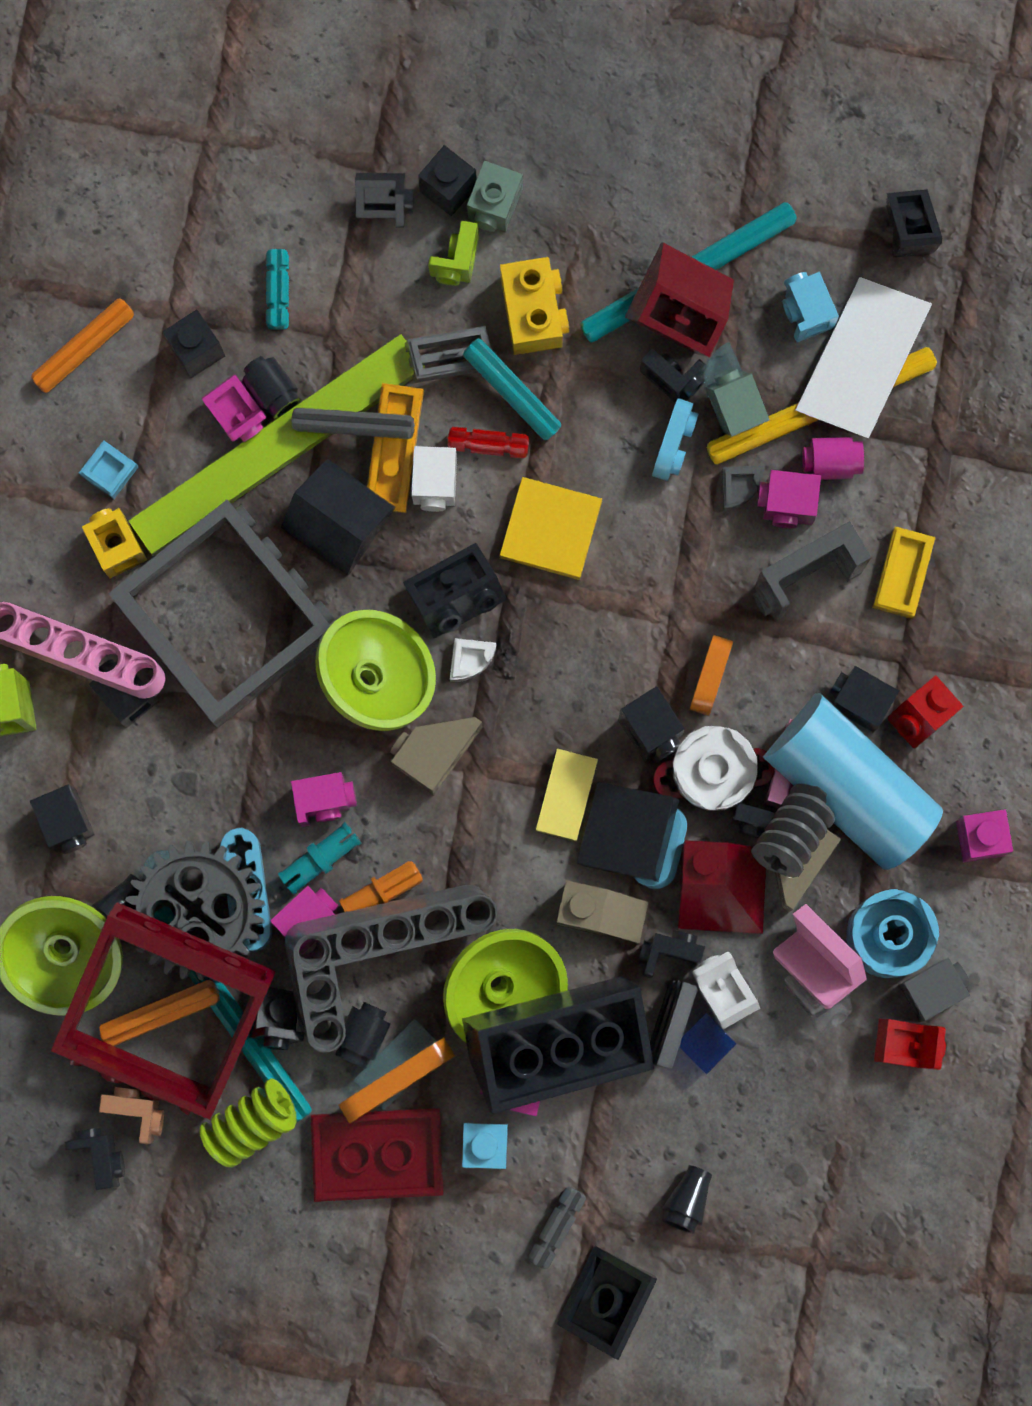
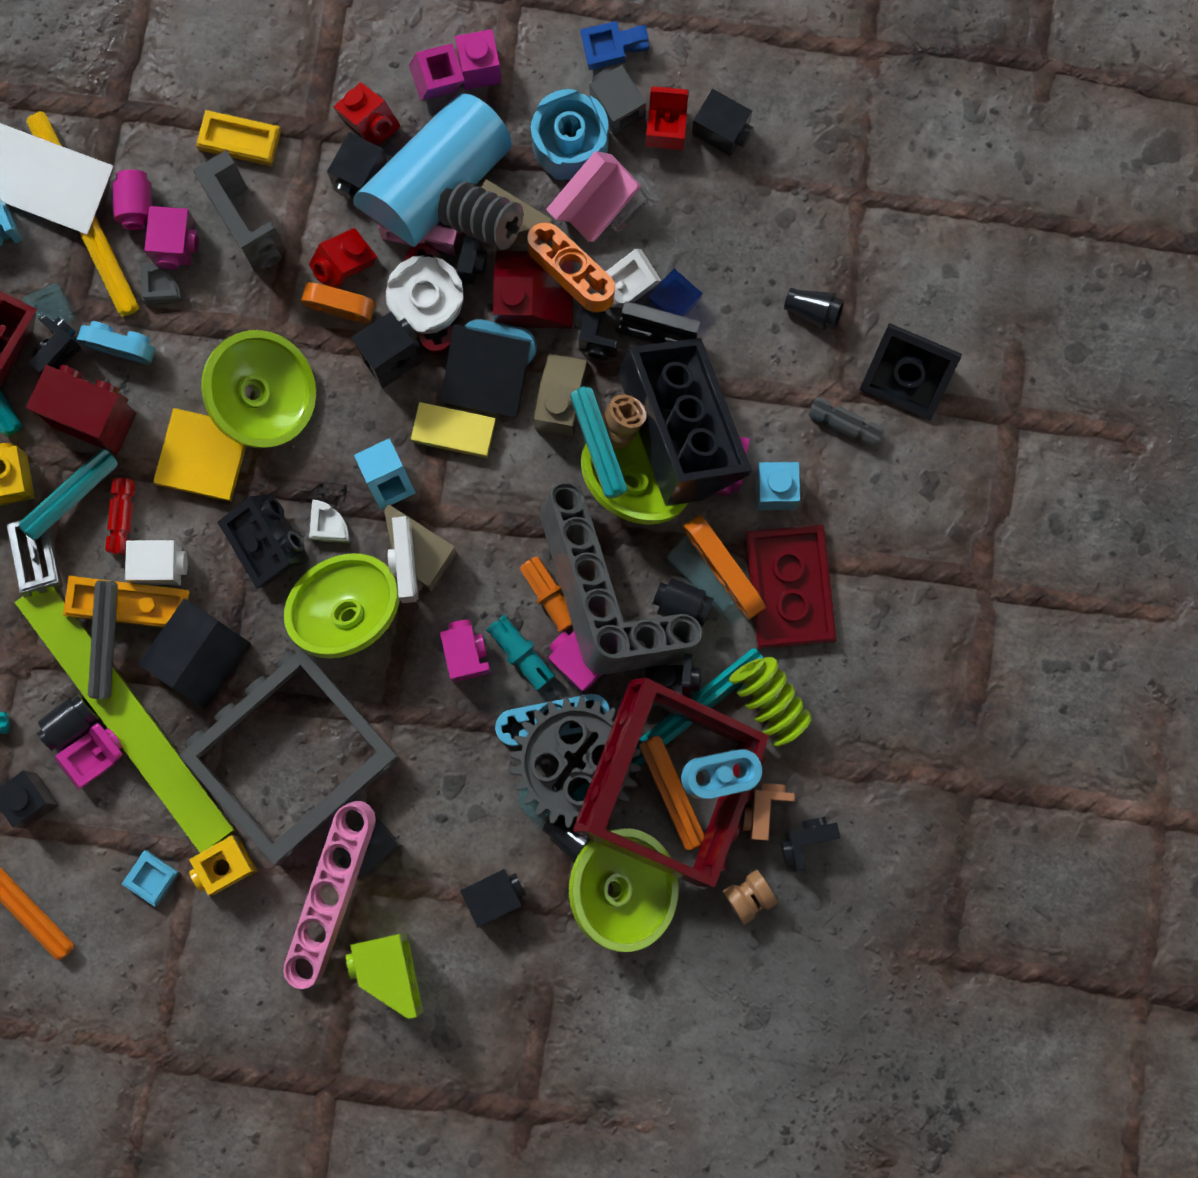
camera: 95 degrees left, 0 degrees up
sand green brick [705,368,770,437] -> none
none -> dark red piece [26,365,137,455]
none -> lime dish [201,330,316,448]
none -> red bracket [309,228,377,289]
none -> medium azure brick [354,438,416,510]
none -> white plate [388,516,418,603]
none -> dark pink brick [409,43,464,102]
none -> orange beam [527,223,615,312]
none -> teal axle [570,386,627,498]
none -> blue plate [580,21,650,71]
none -> medium nougat wheel [602,394,646,449]
none -> medium azure plate [681,750,762,799]
none -> black brick [692,88,754,156]
none -> medium nougat wheel [723,870,778,925]

